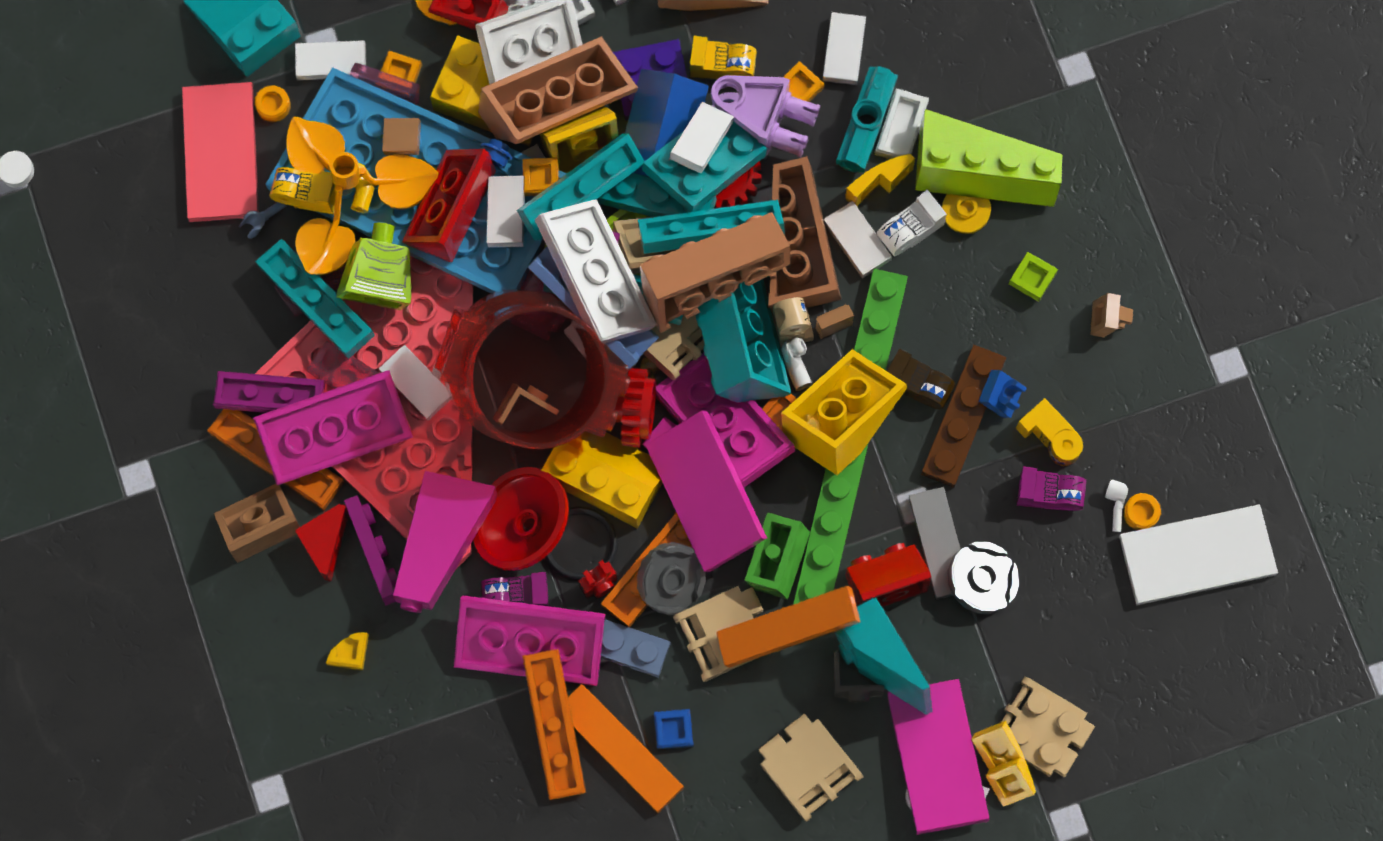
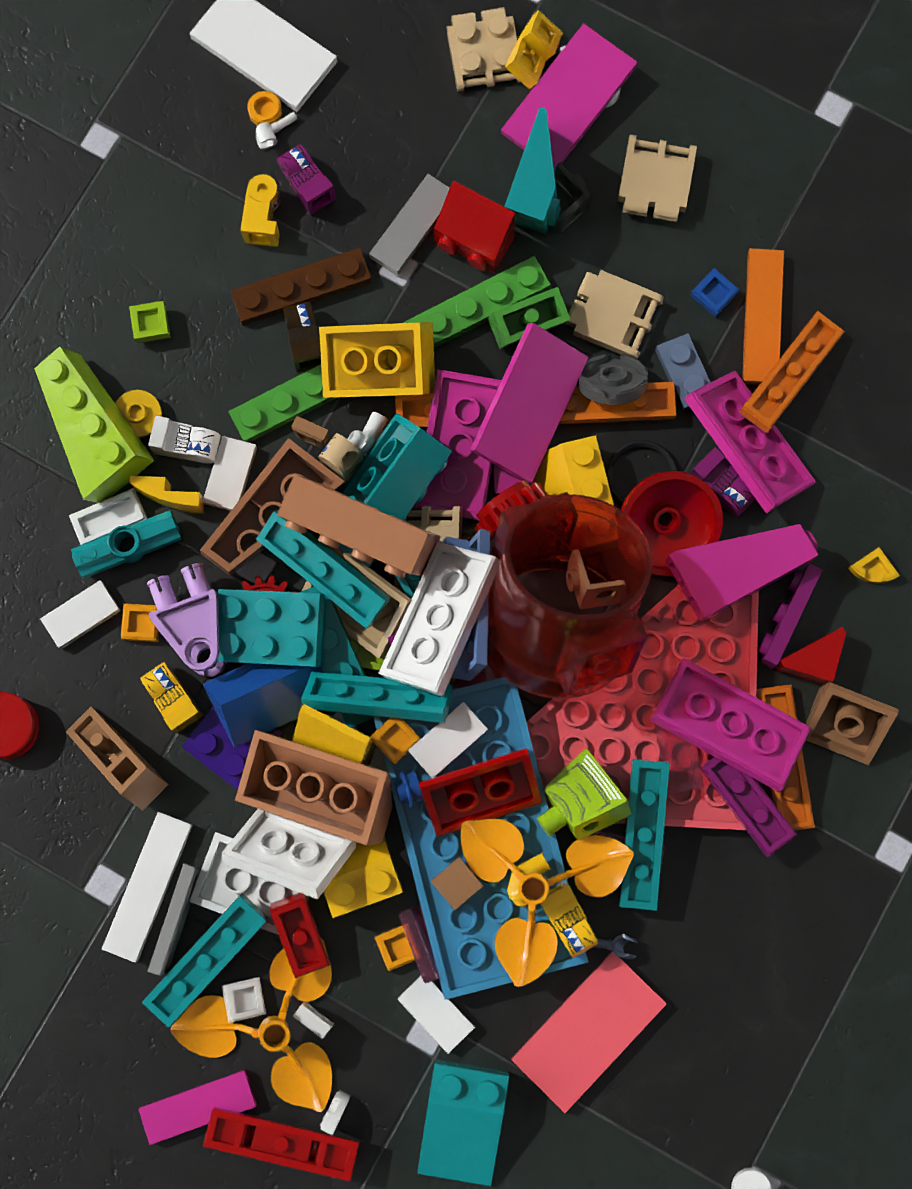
camera: 130 degrees left, 5 degrees up
light orange tile [255,85,291,122] -> none
white tile [379,344,454,421] -> none
red plate [578,560,617,599] -> none
white tile [670,102,734,174] -> none
orange tile [717,586,860,668] -> none
tile [947,542,1019,614] -> none
blue tile [978,370,1027,418] -> none
medium nougat tile [1091,293,1133,337] -> none

